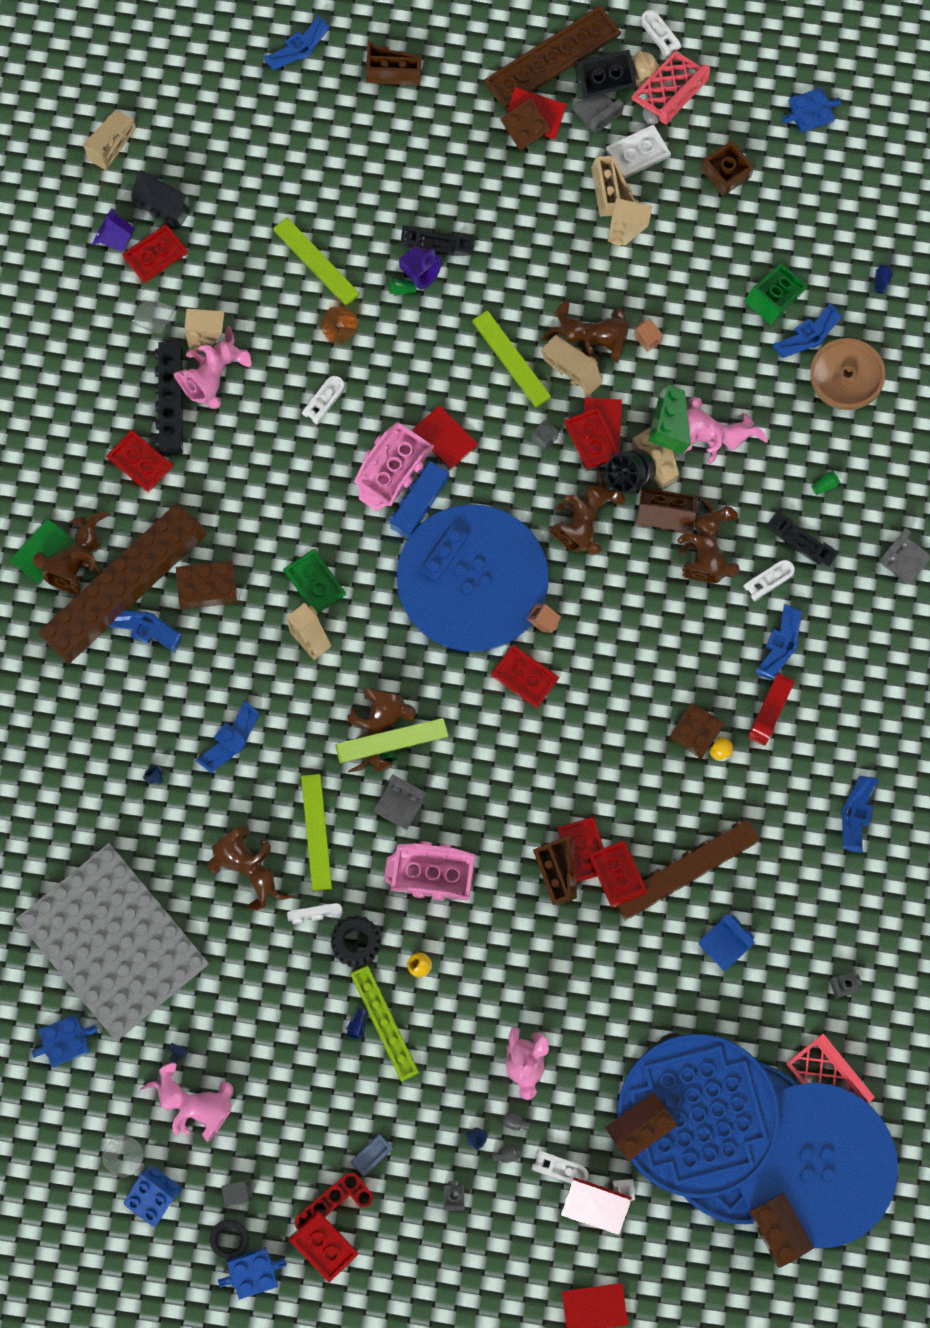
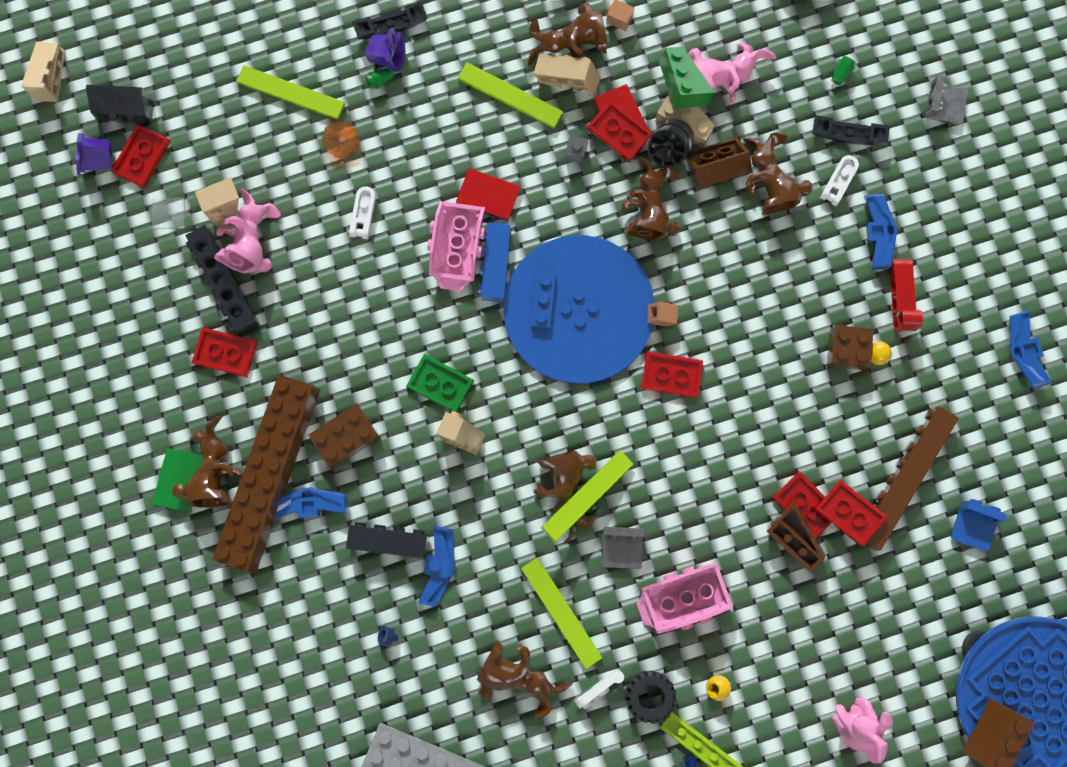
camera: 20 degrees left, 5 degrees up
none -> black brick [346,522,429,559]

